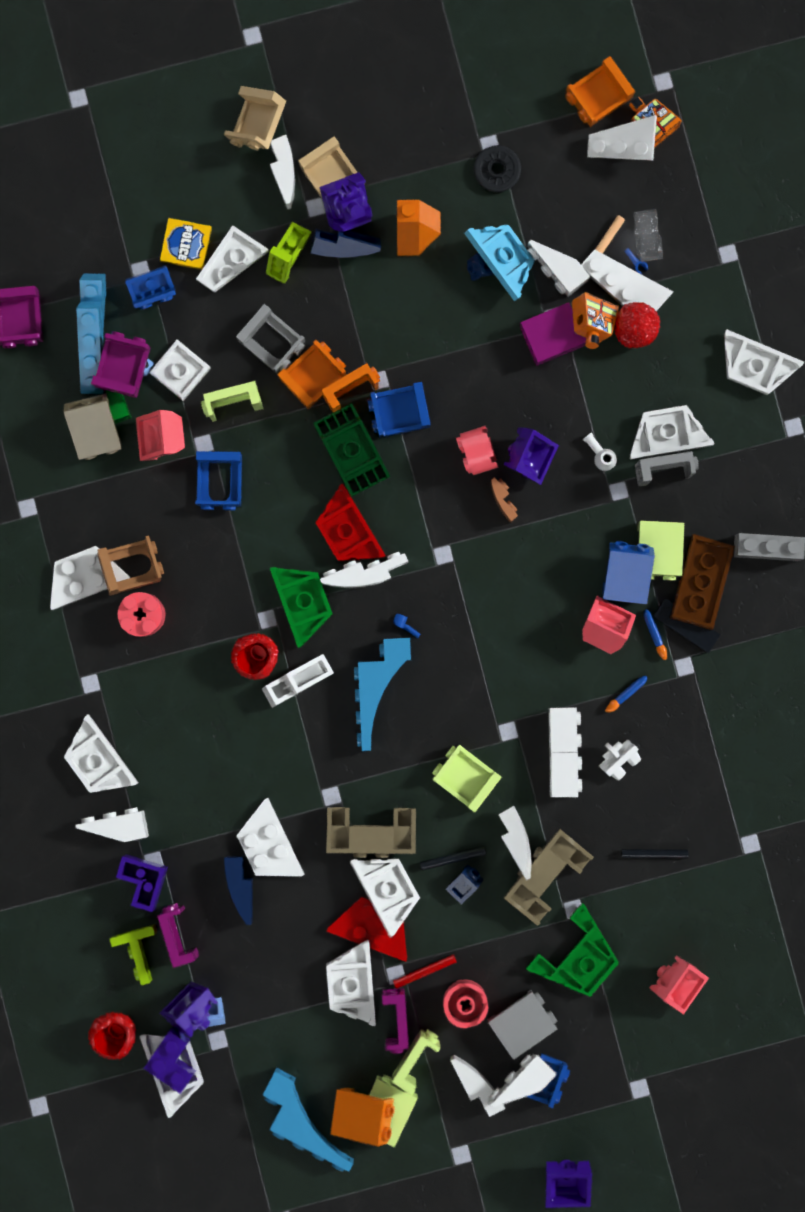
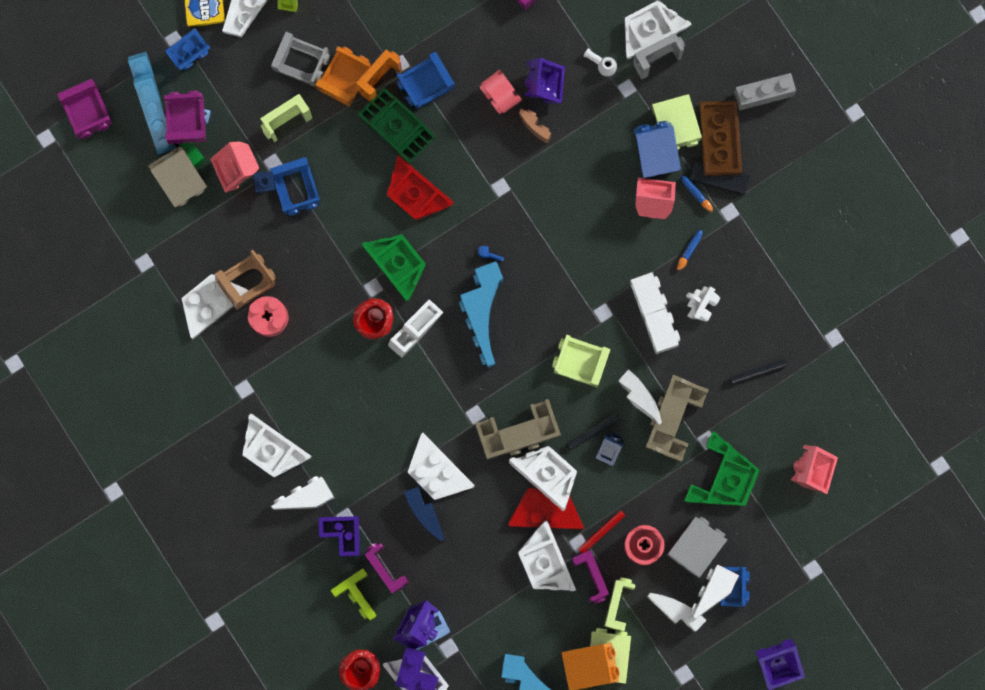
camera: 15 degrees left, 5 degrees down
white tile [149,340,211,401] -> none
white slope [320,552,408,588] -> none
none -> dark blue bracket [253,171,275,194]

